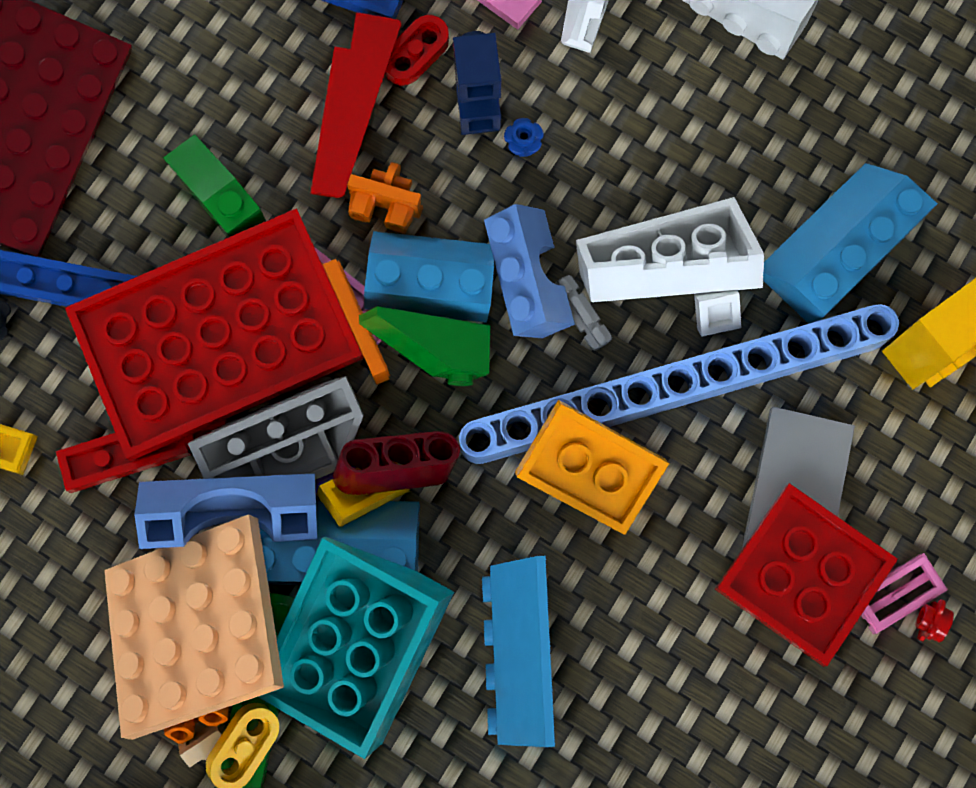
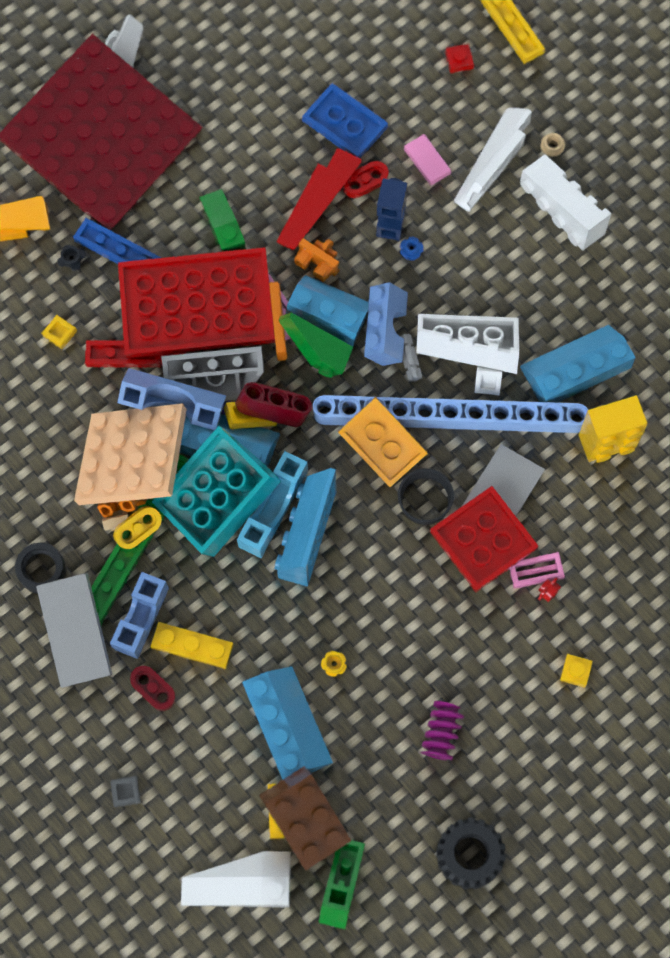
camera: 20 degrees right, 5 degrees down
none -> medium azure arch [237,451,308,558]
none -> black tyre [398,468,454,525]

